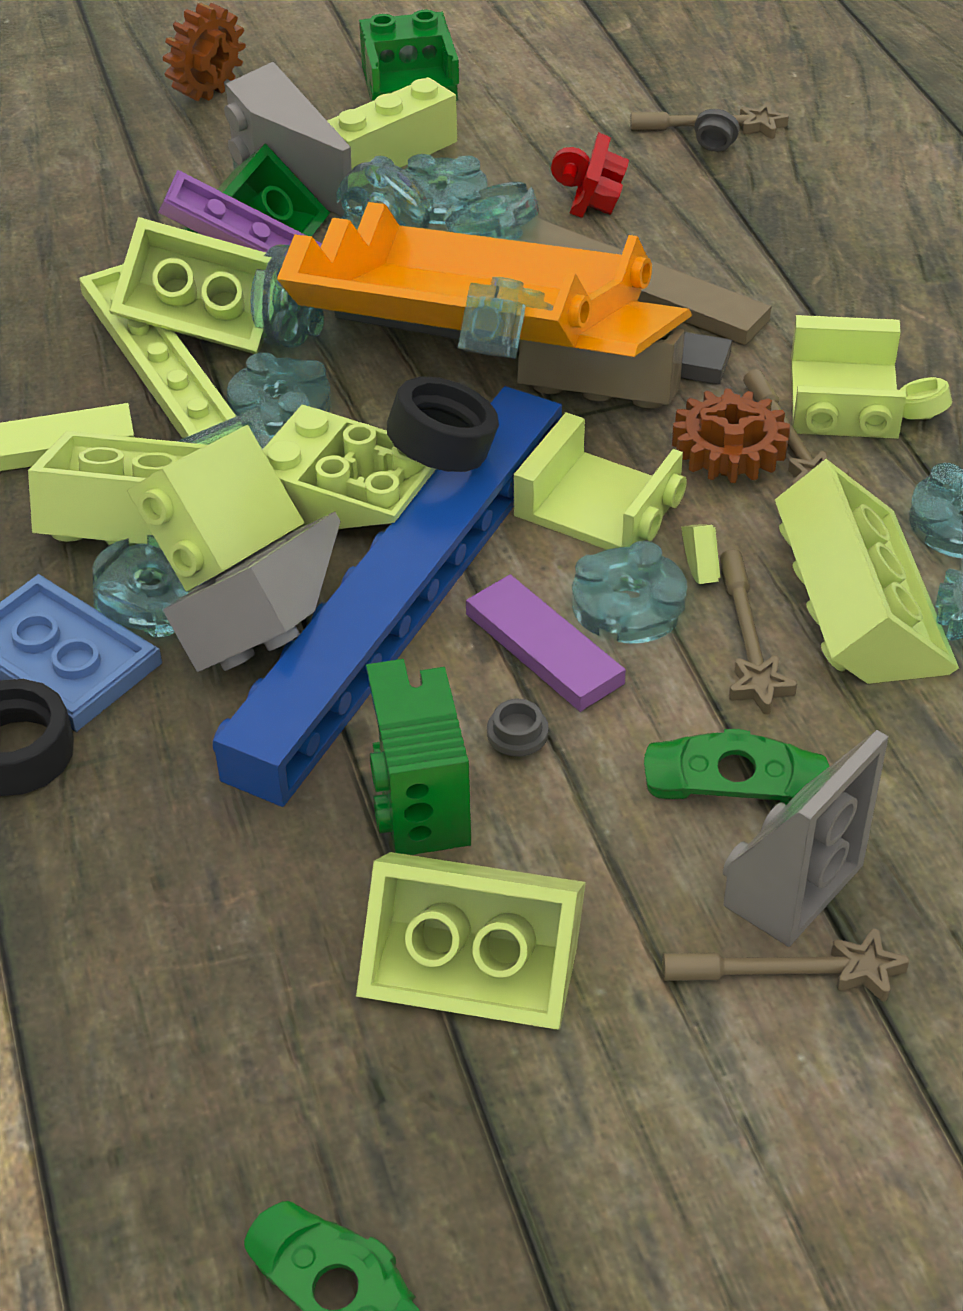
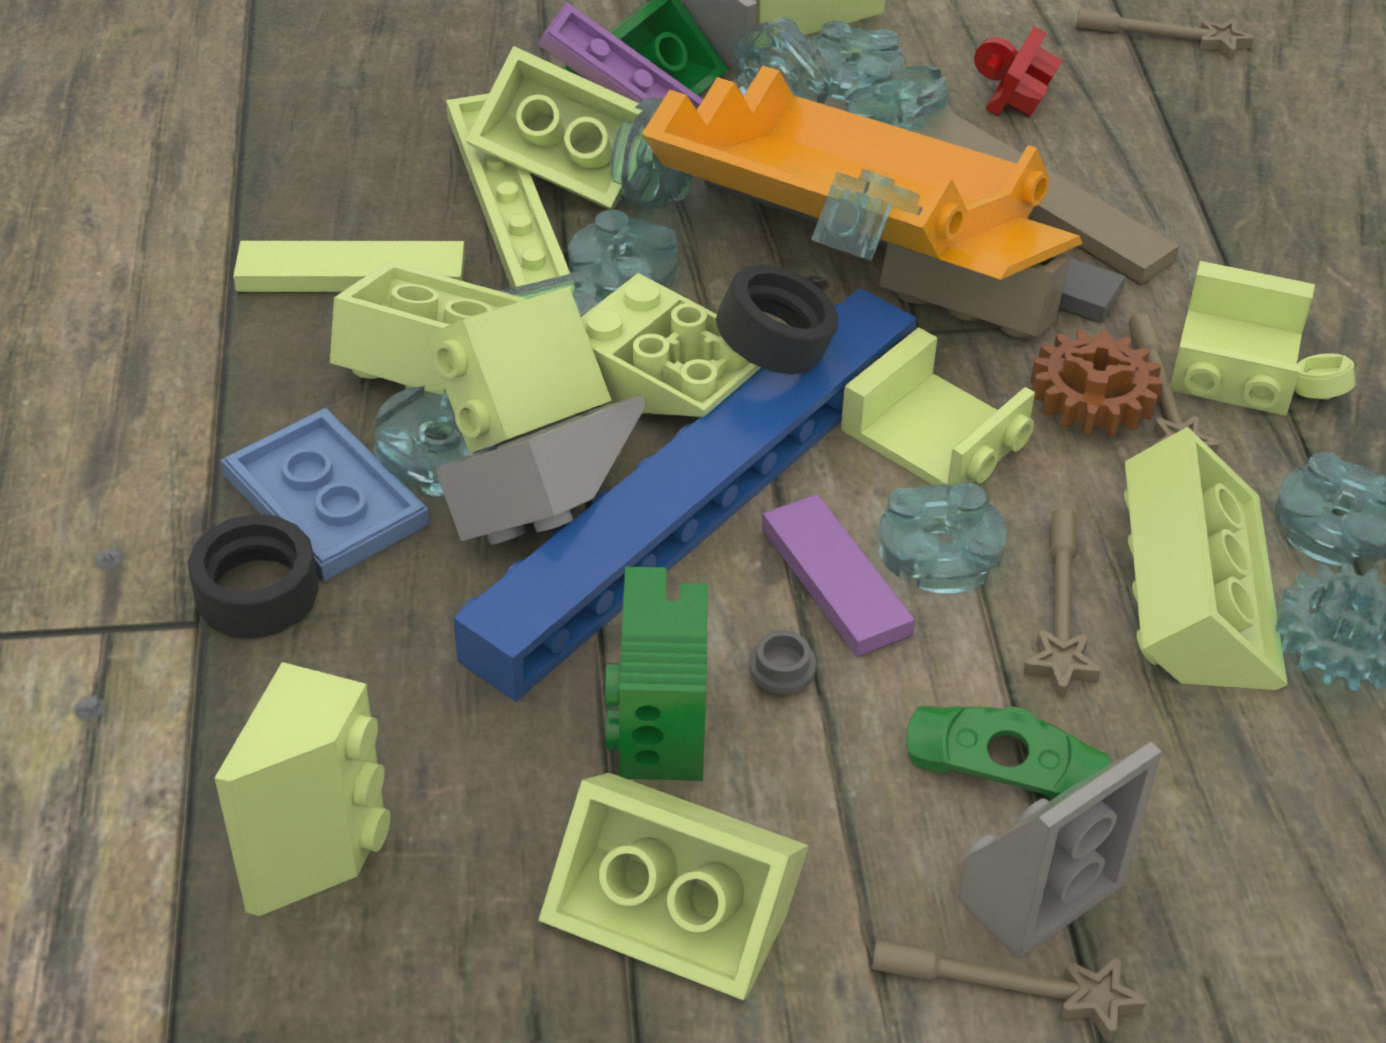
camera: 10 degrees right, 0 degrees up
yellowish green tile [681,524,720,584] -> none
dark grey plate [694,109,740,152] -> none
none -> yellowish green slope [215,662,391,916]

